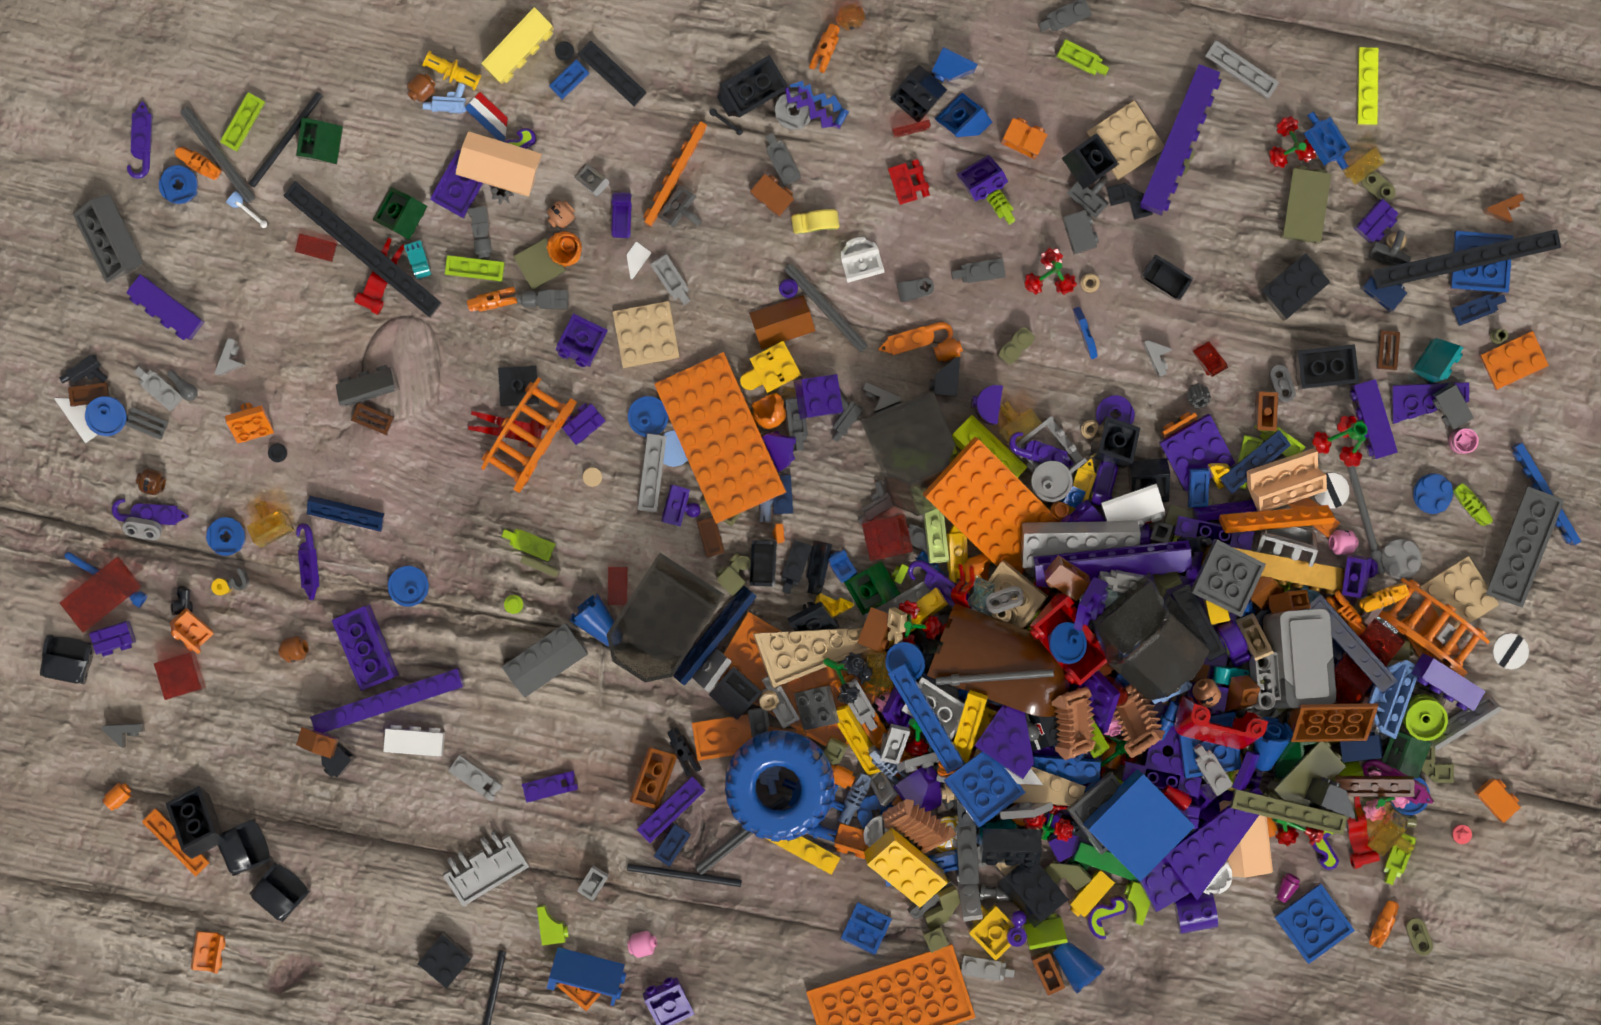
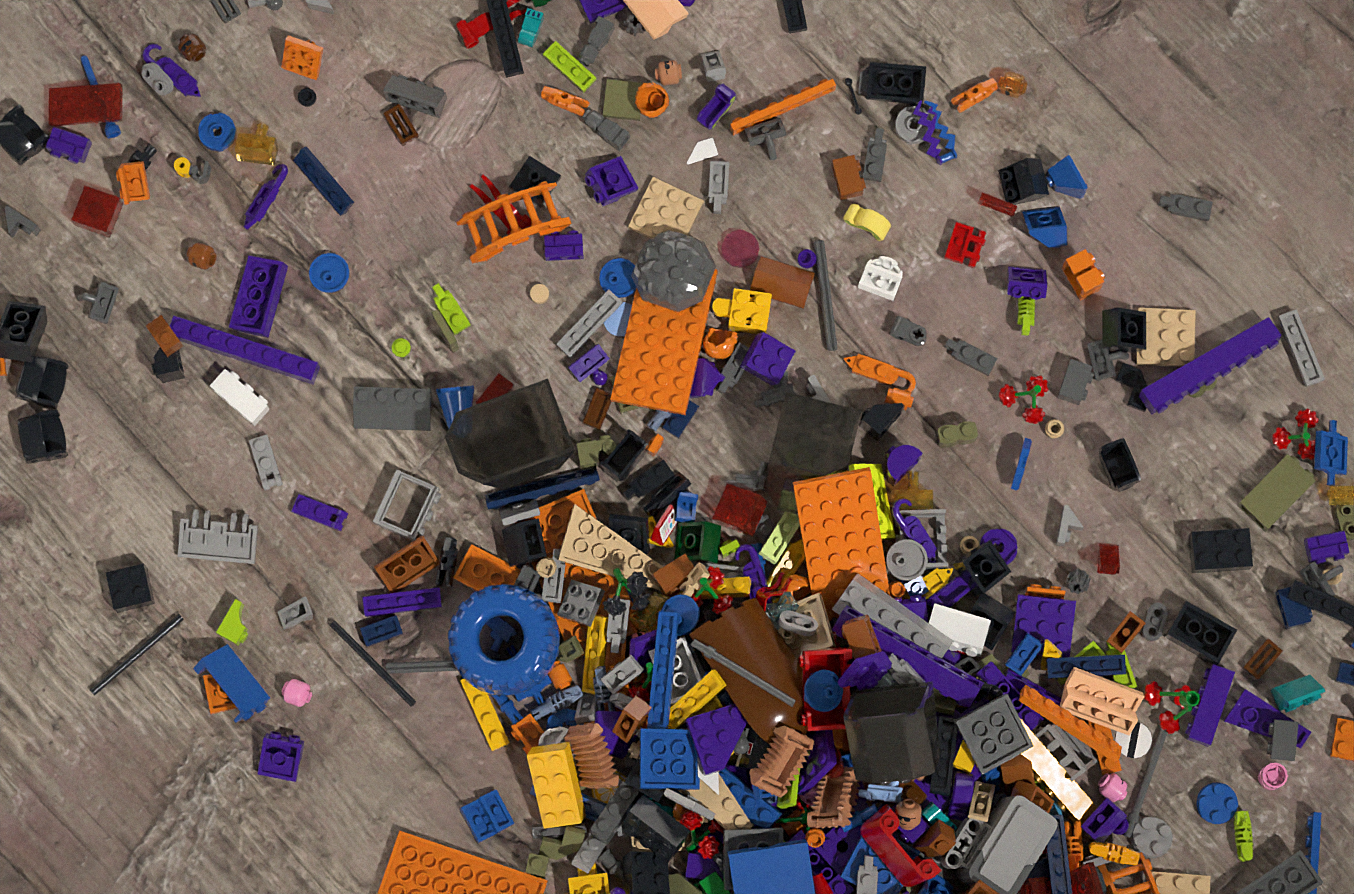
camera: 35 degrees right, 10 degrees down
lime hinge [1056,39,1109,76] -> none
none -> dark grey plate [76,282,119,324]
none -> light grey window [373,470,441,541]
none -> dark orange brick [612,696,652,743]
none -> dark grey rock [631,230,716,312]
none -> slope [650,504,677,546]
none -> clear pink tile [721,230,759,268]
none -> orange plate [805,828,825,848]

